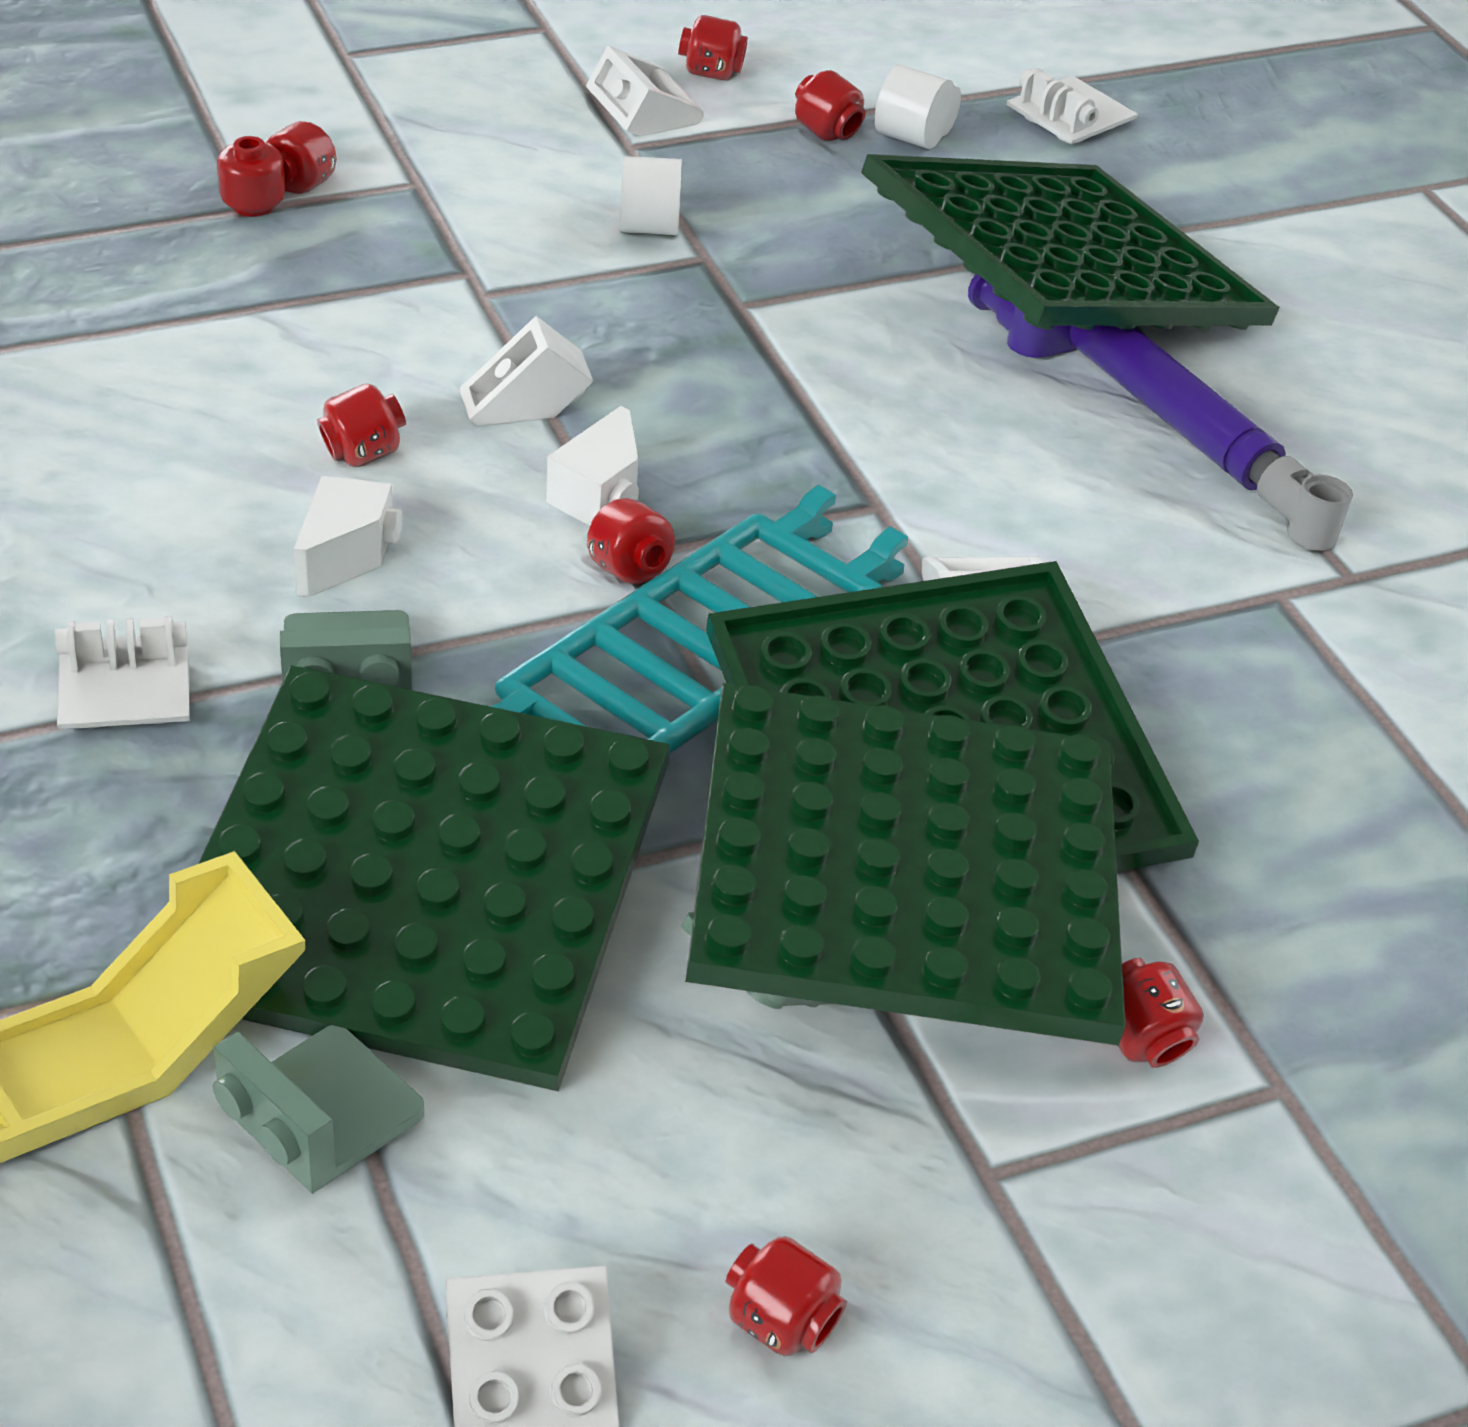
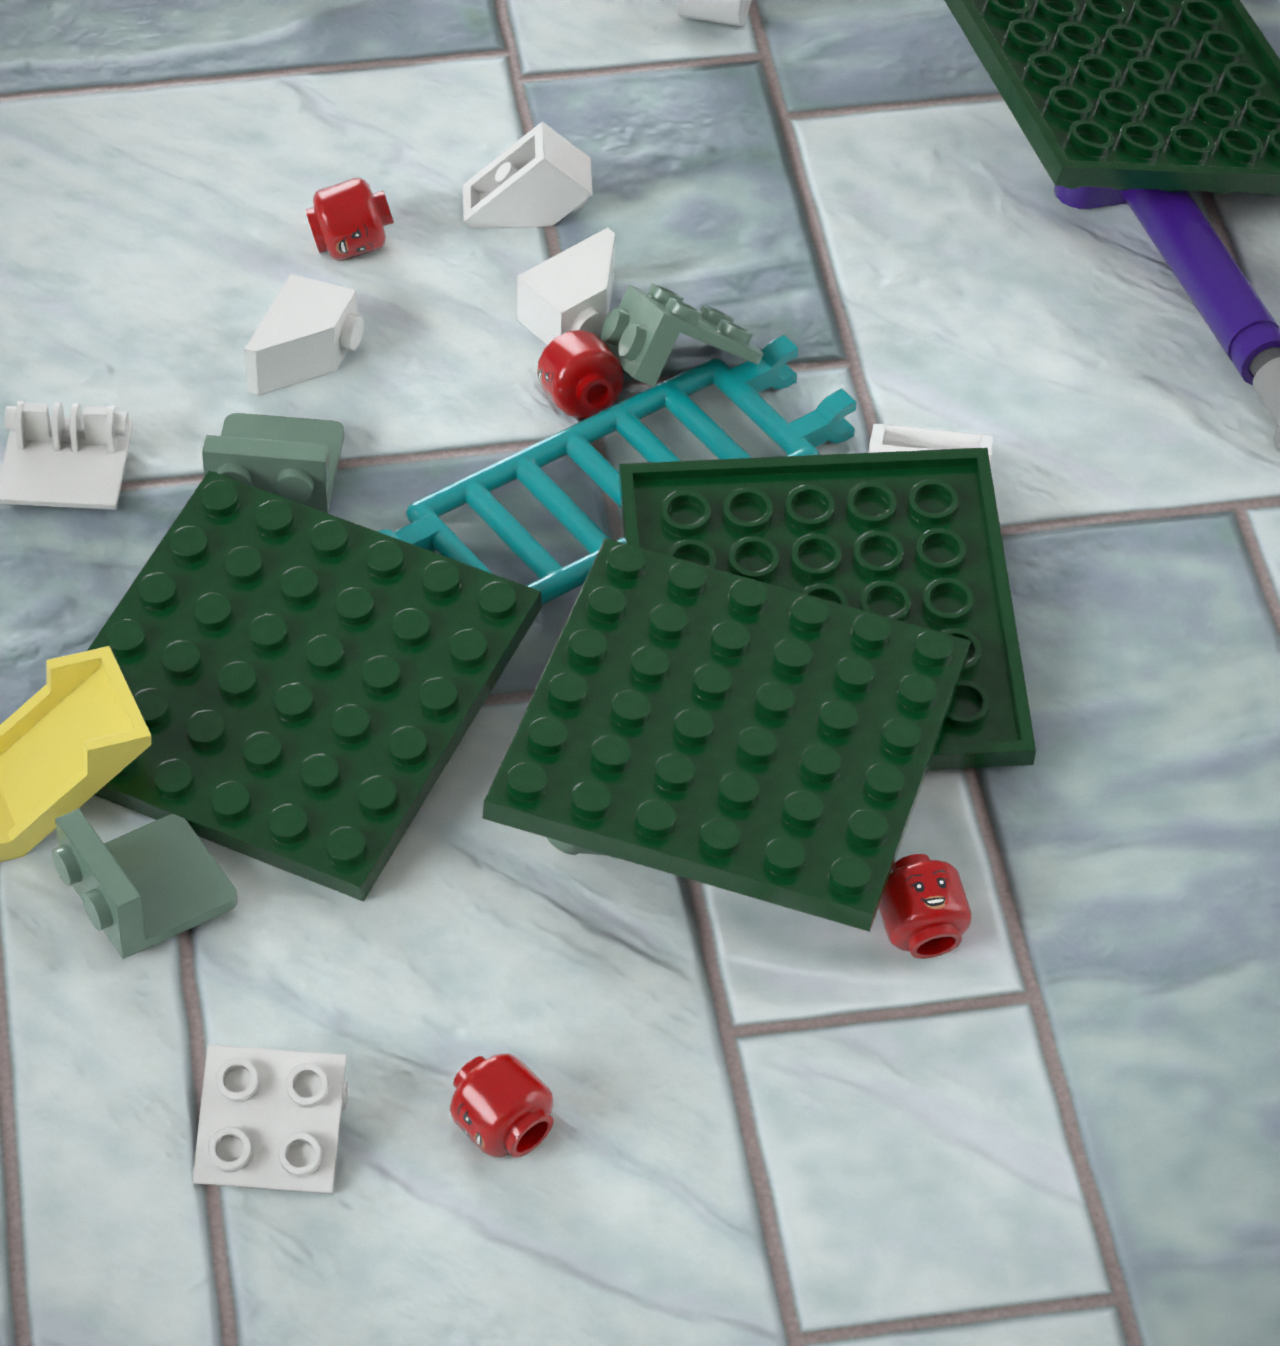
camera: 15 degrees right, 5 degrees up
none -> sand green bracket [601,283,764,387]

